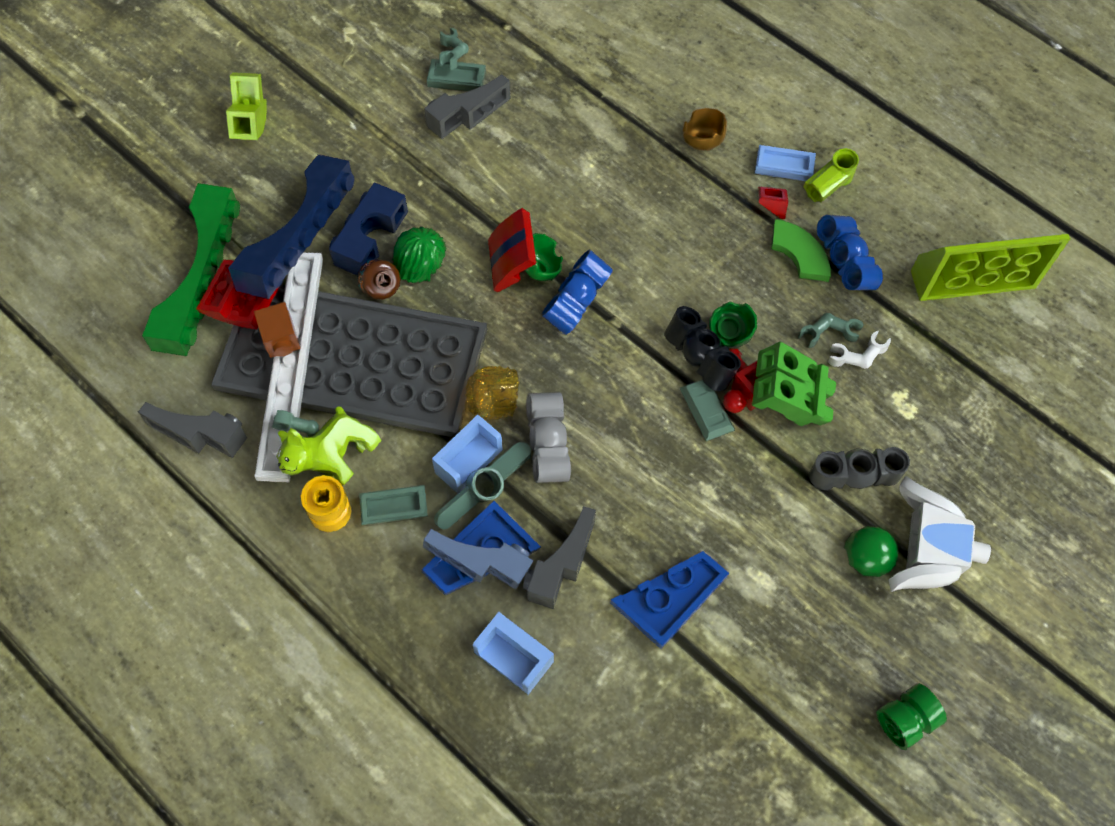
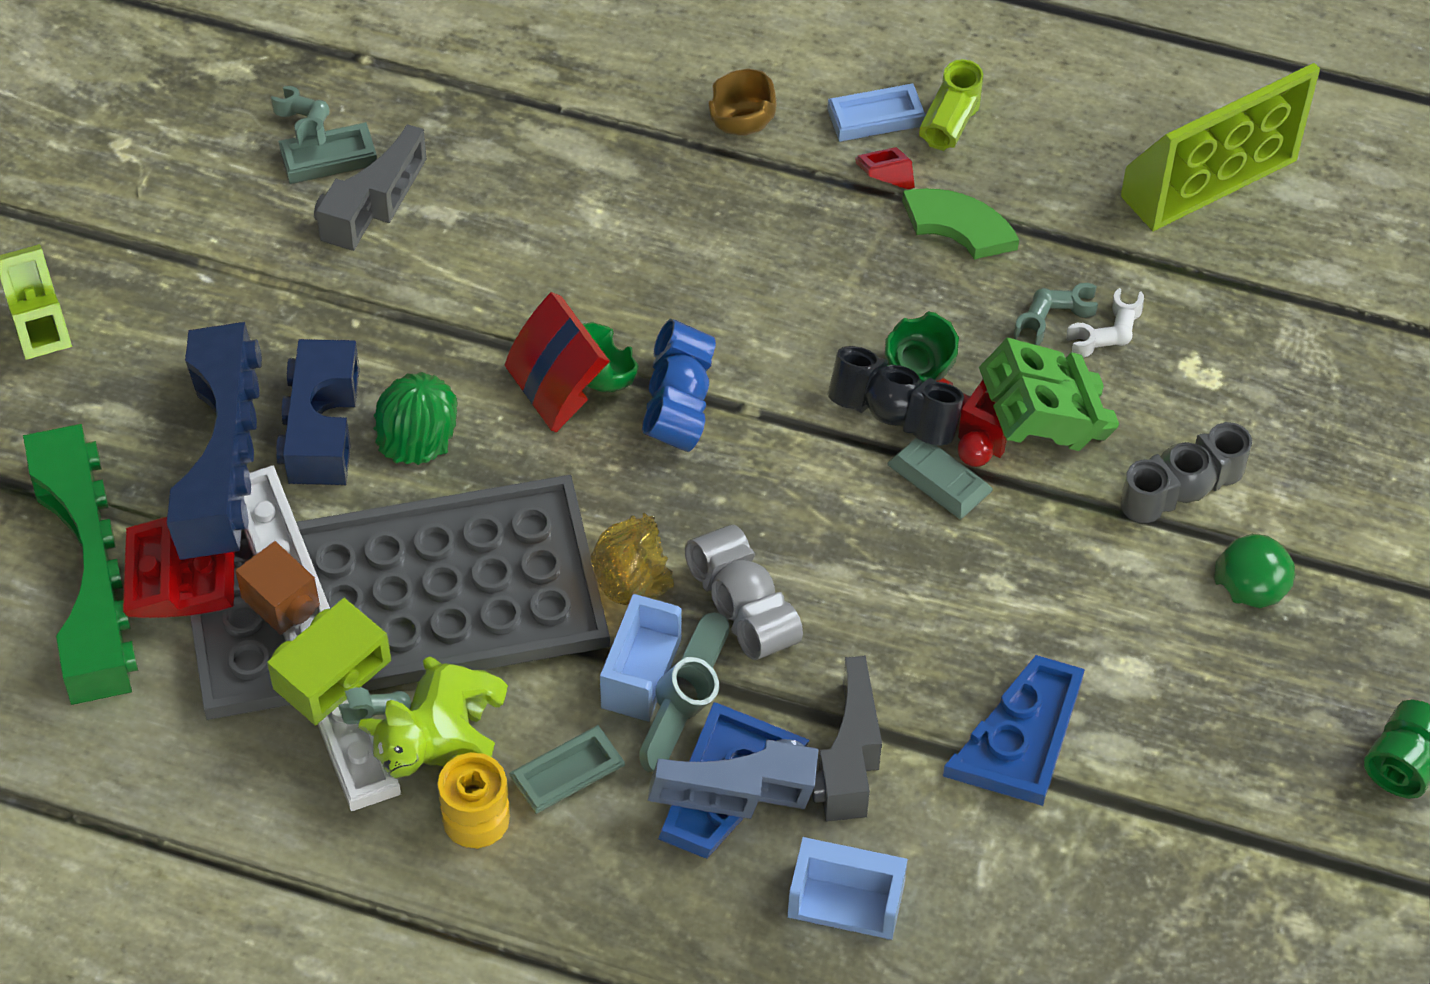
camera: 25 degrees left, 10 degrees down
dark grey slope [138,402,247,458] -> none
reddish brown head [357,259,401,300] -> none
blue piece [817,215,883,291] -> none
white torso [888,476,991,592] -> none
none -> lime brick [267,598,392,726]

